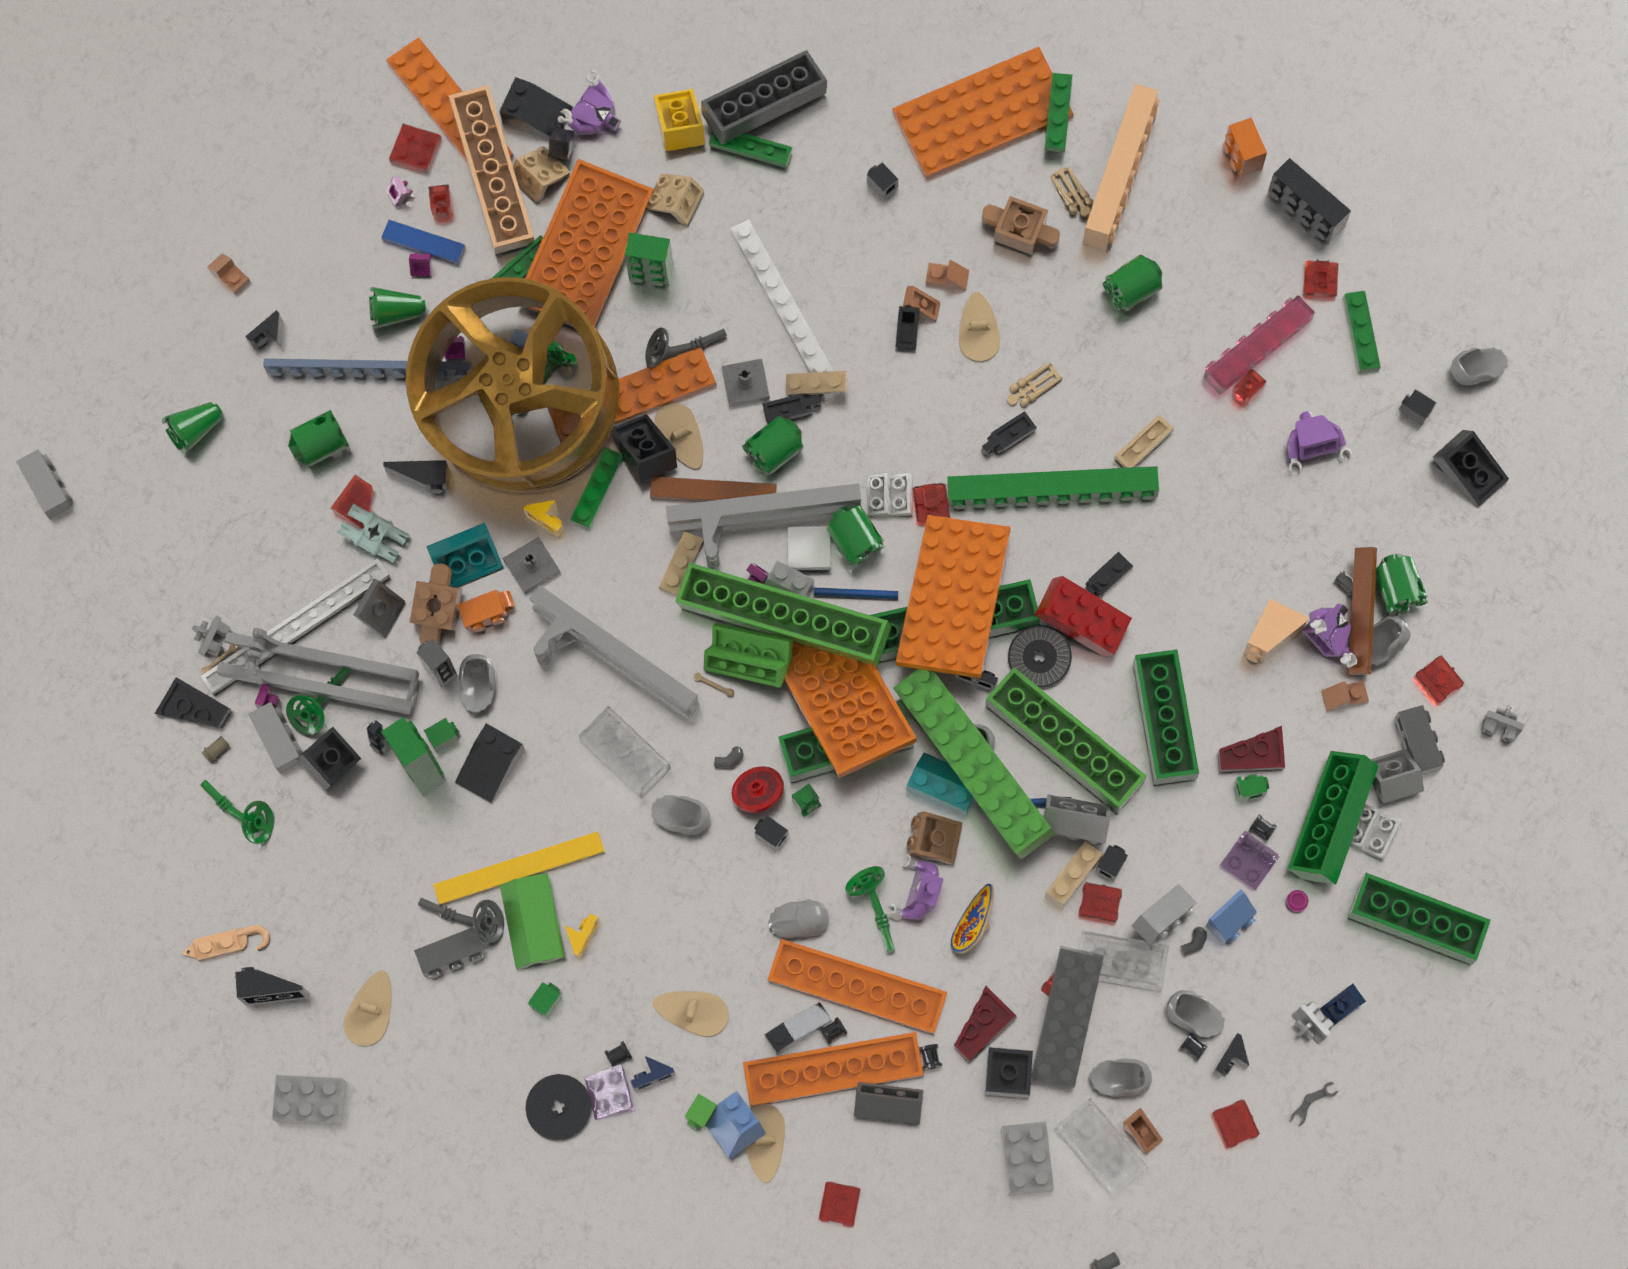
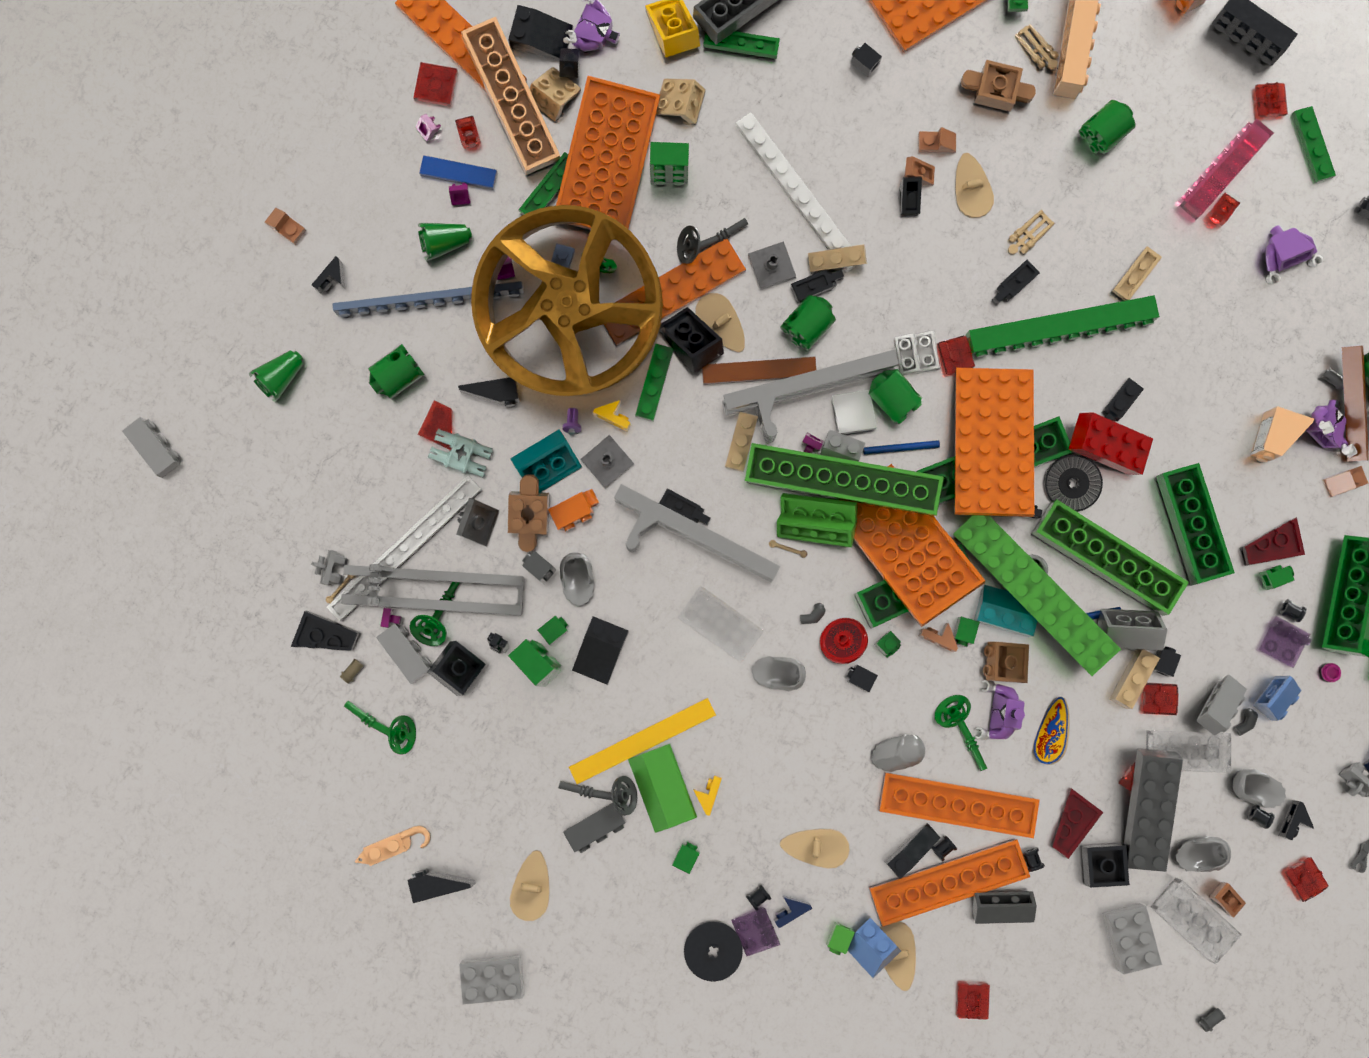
camera: 15 degrees left, 10 degrees up
none -> medium lavender piece [562,408,582,435]
none -> black hinge [659,488,711,525]
none -> nougat slope [918,623,958,652]
none -> green brick [953,616,980,647]

